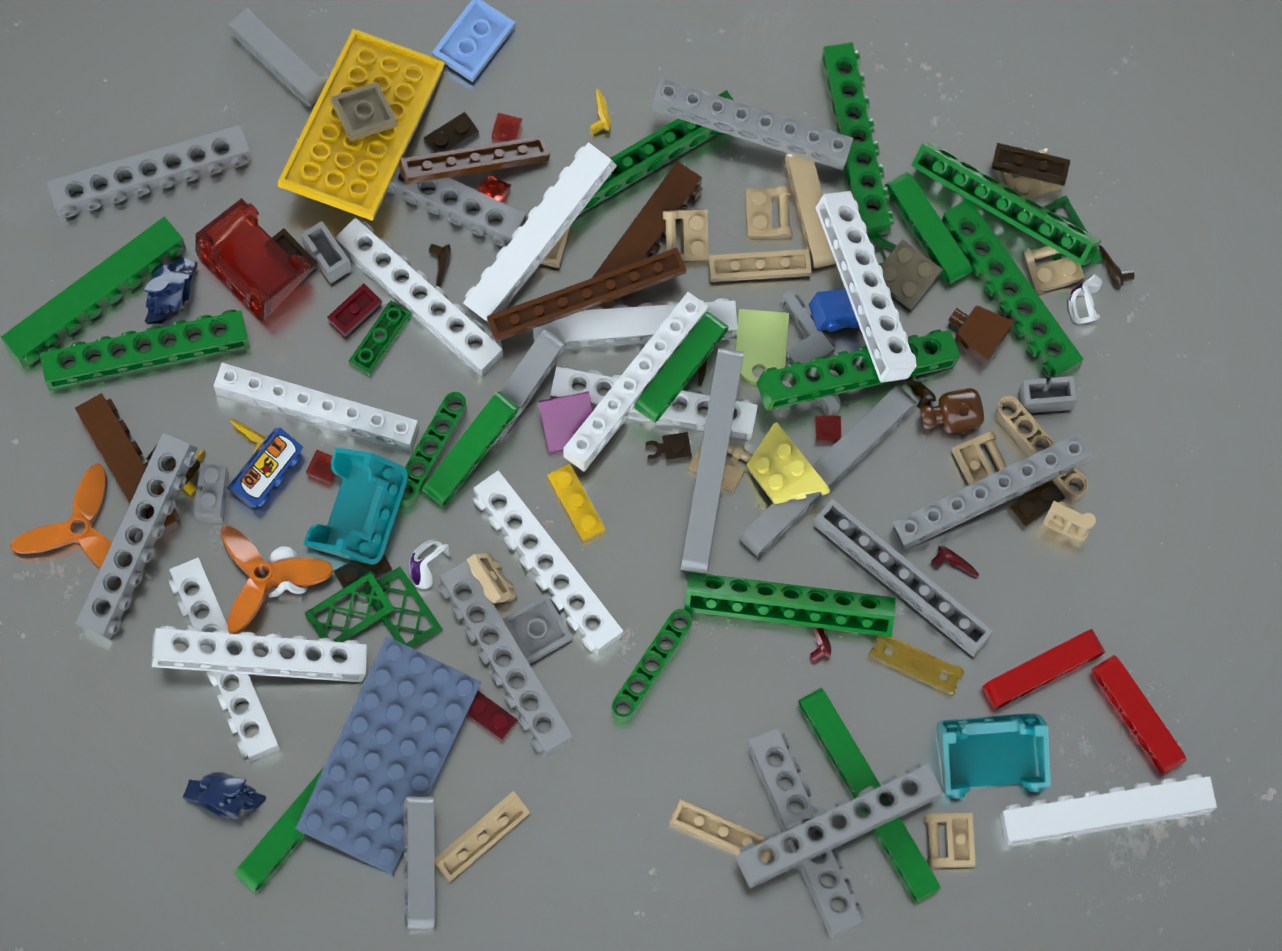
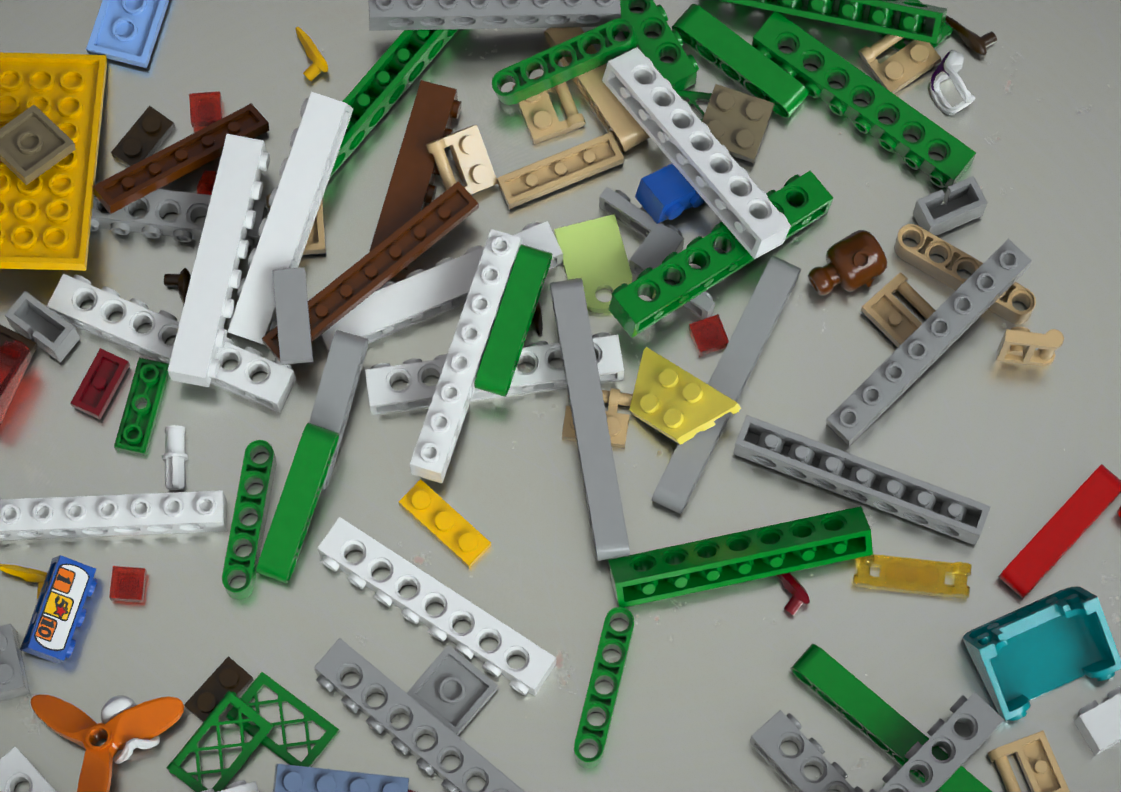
camera: 15 degrees left, 0 degrees up
teal windscreen [303,447,408,564] -> none
white piece [409,540,451,589] -> none
tan plate [467,553,517,603] -> none
magenta tile [538,391,593,452] -> none
dark brown plate [645,432,692,463] -> none
dark brown bar [906,376,936,409] -> none
dark red bar [931,546,980,577] -> none
reddish brown torso [948,306,1014,367] -> none
dark brown plate [1008,480,1066,529] -> none
none -> white axle [162,425,188,490]
none -> white brick [168,134,270,387]
none -> light grey tile [272,267,313,365]
none -> green beam [492,18,638,105]

